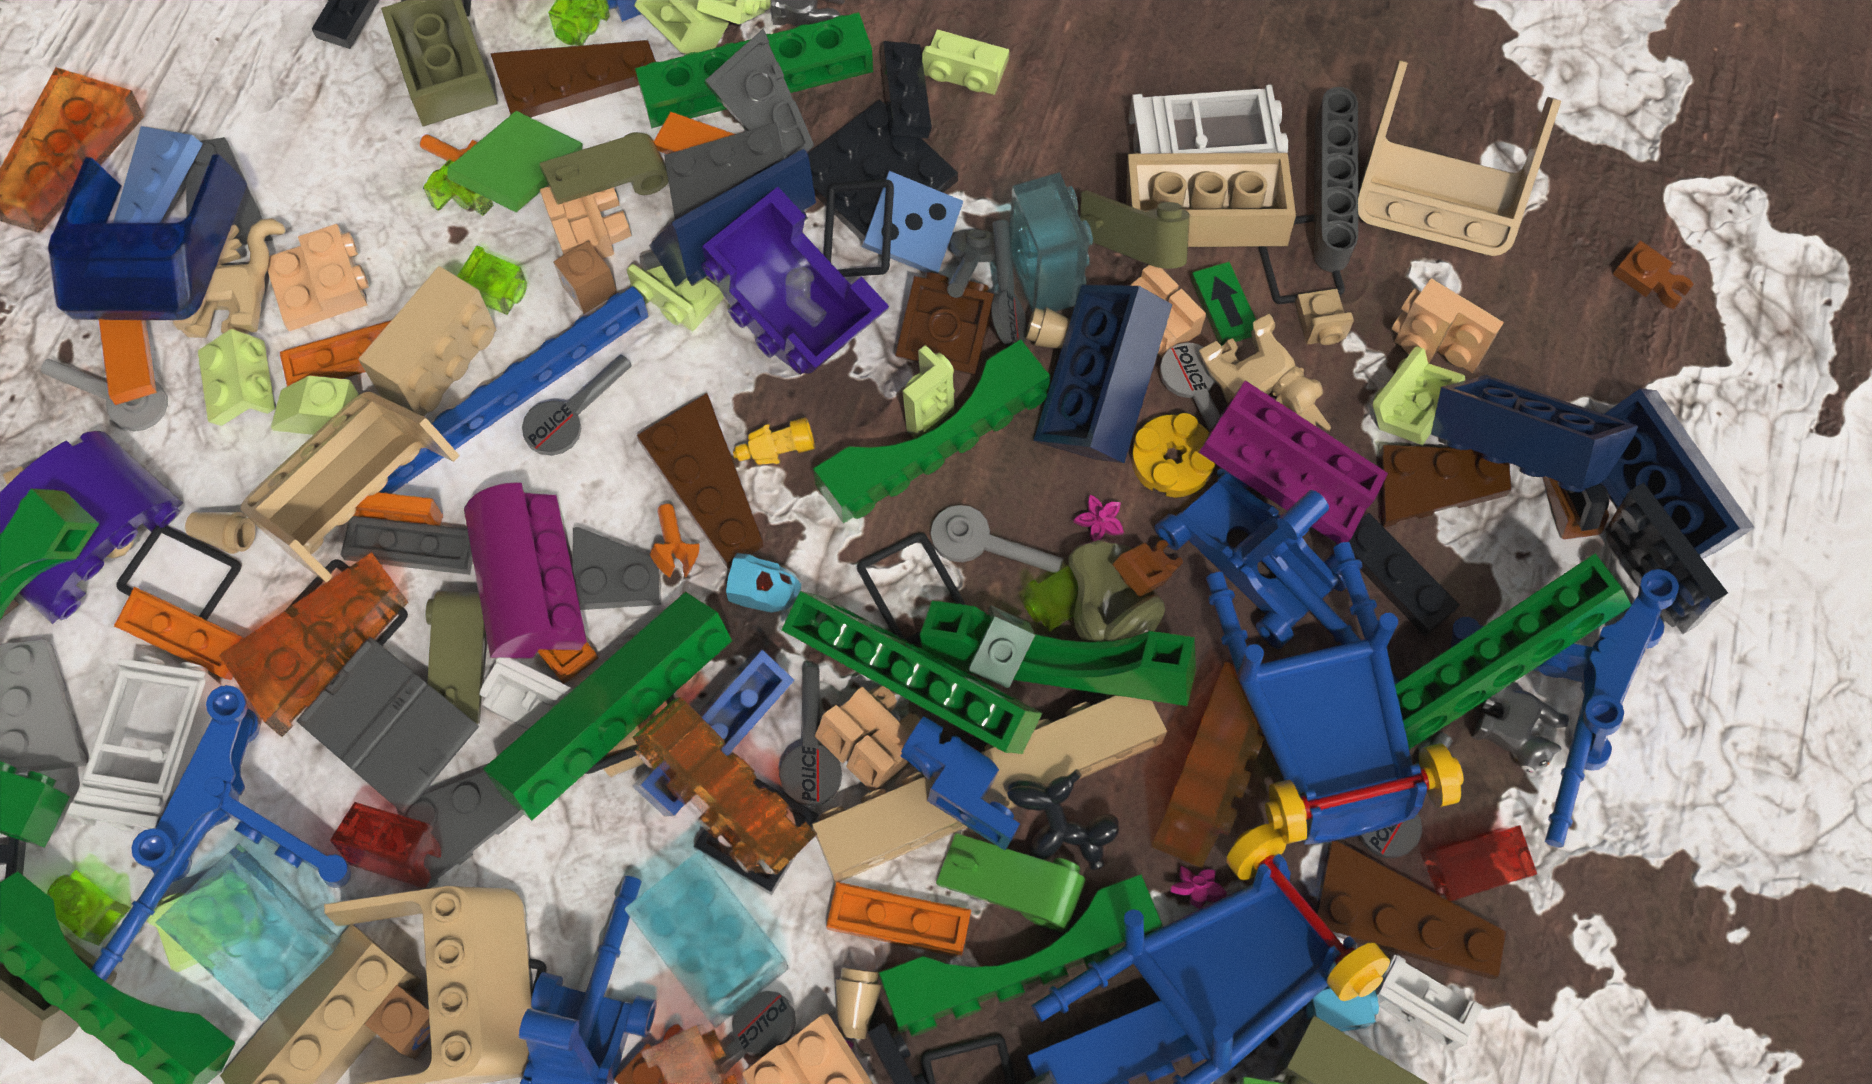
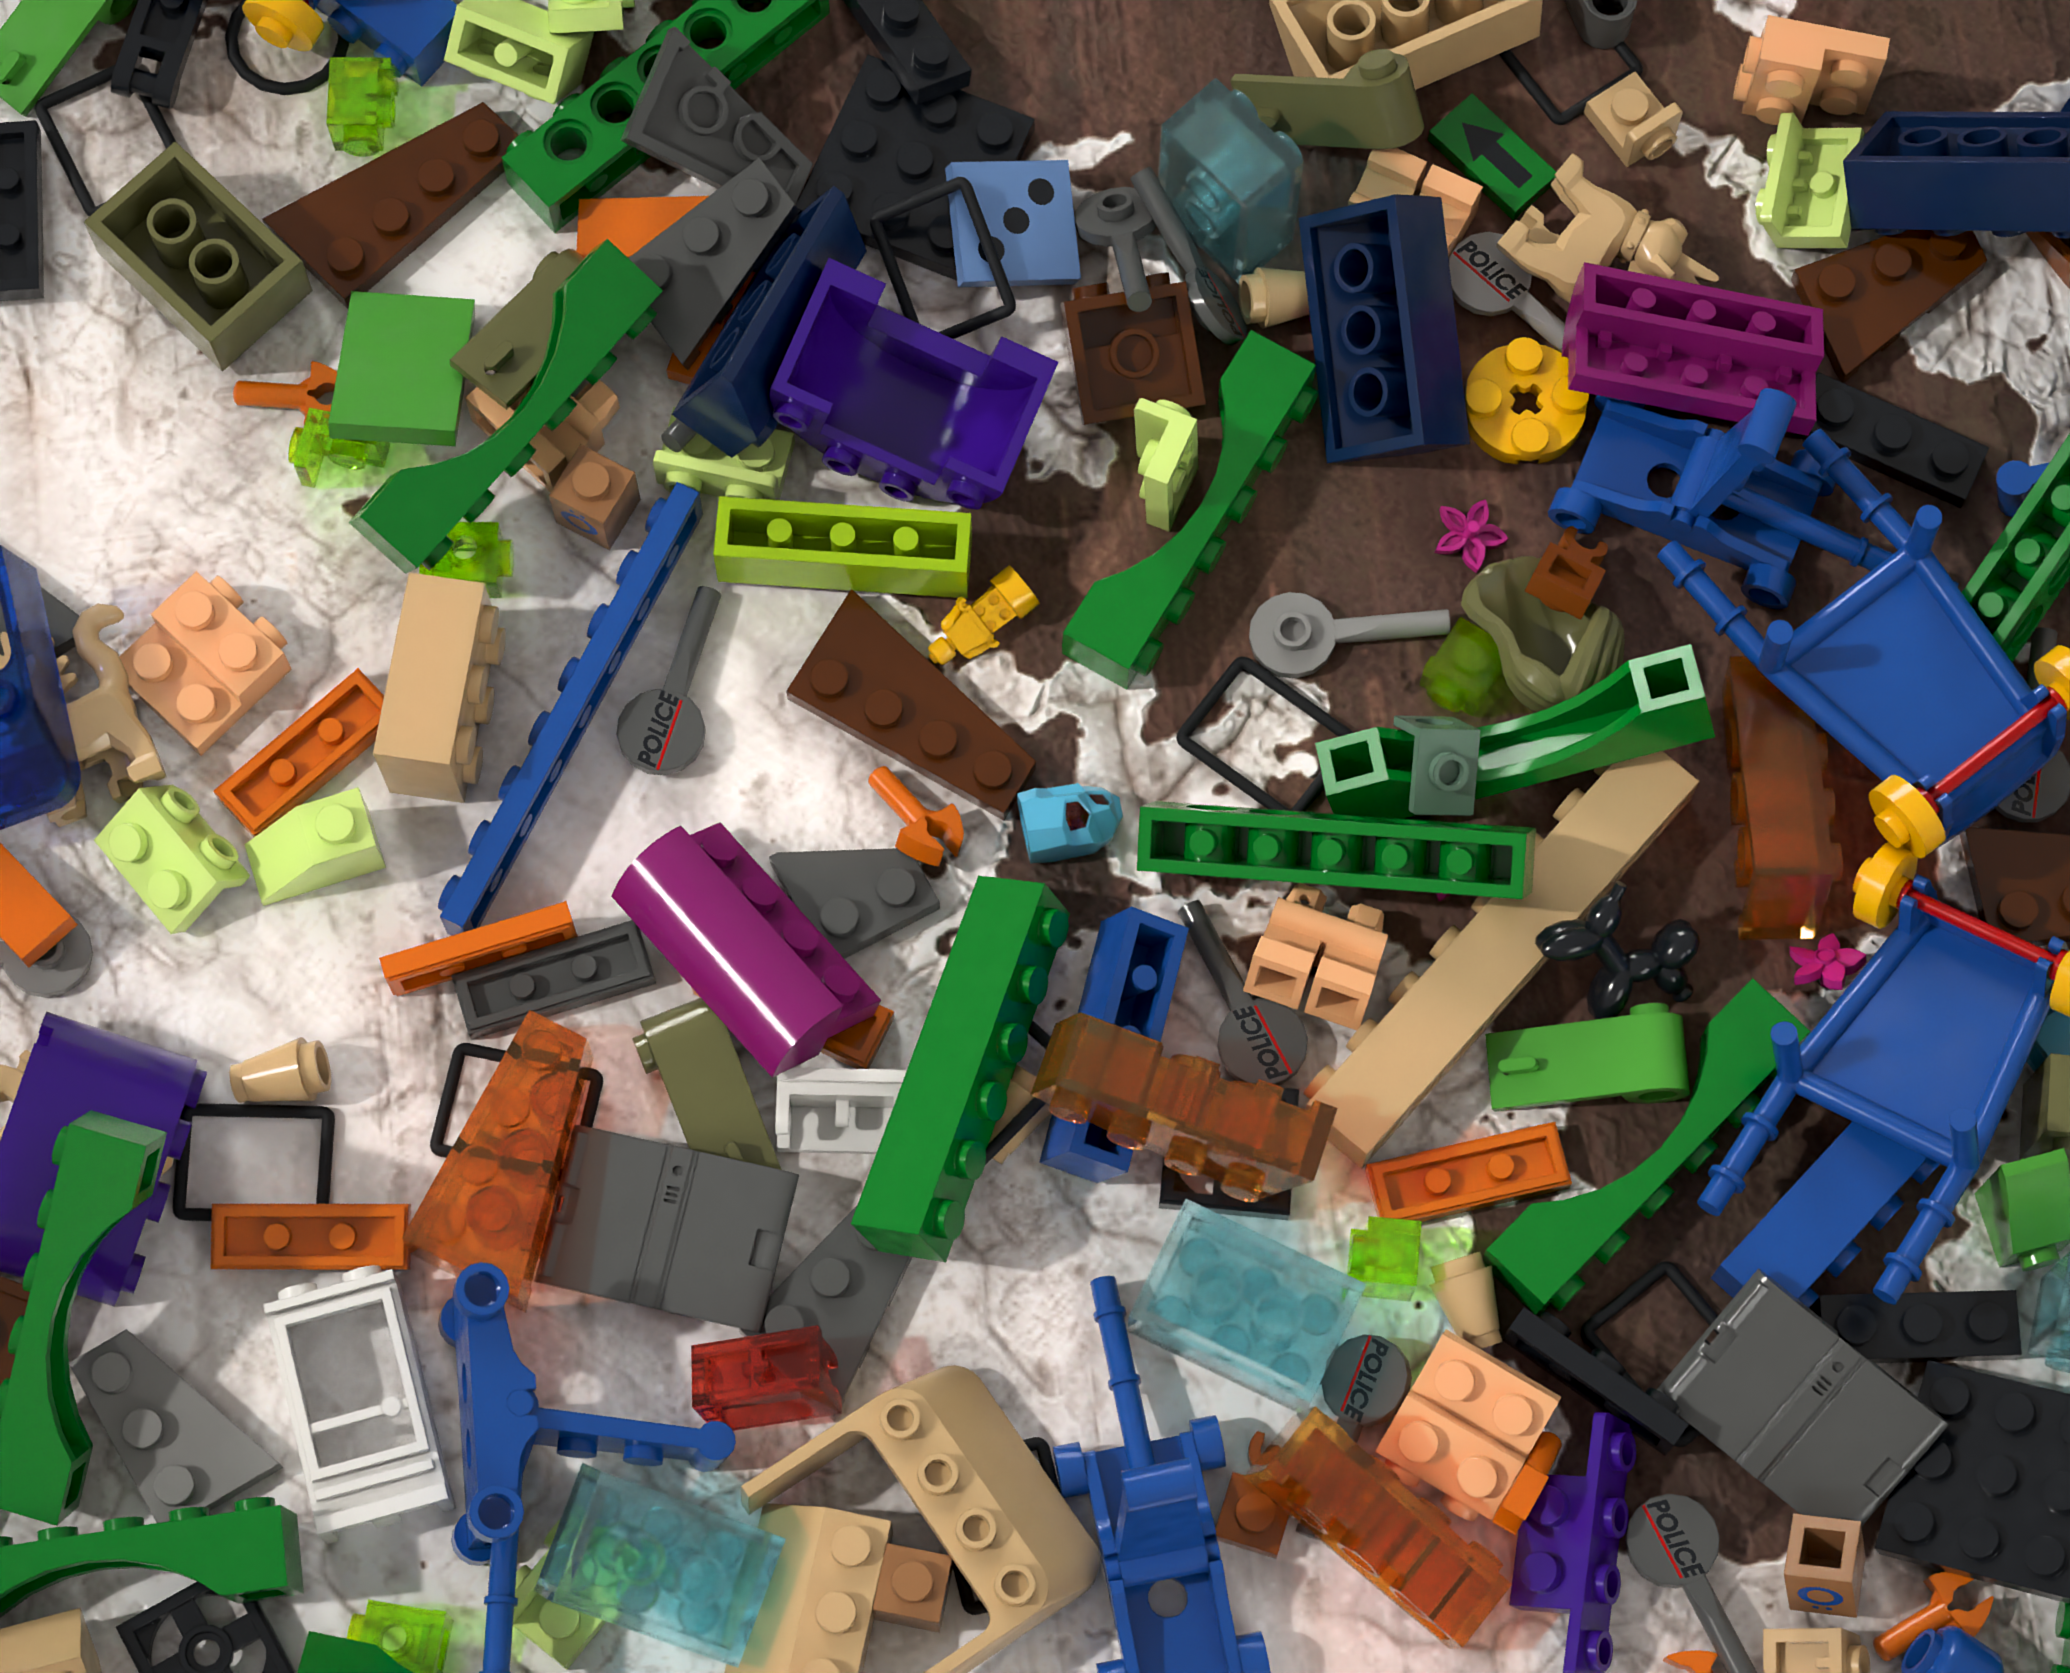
camera: 25 degrees left, 5 degrees up
tan windscreen [240,392,460,583] -> none
clear arm [785,267,827,327] -> none
blue plate [900,716,1020,850] -> none
none -> green arch [348,239,663,574]
none -> lime brick [713,496,972,598]
none -> clear neon green brick [1345,1216,1422,1302]

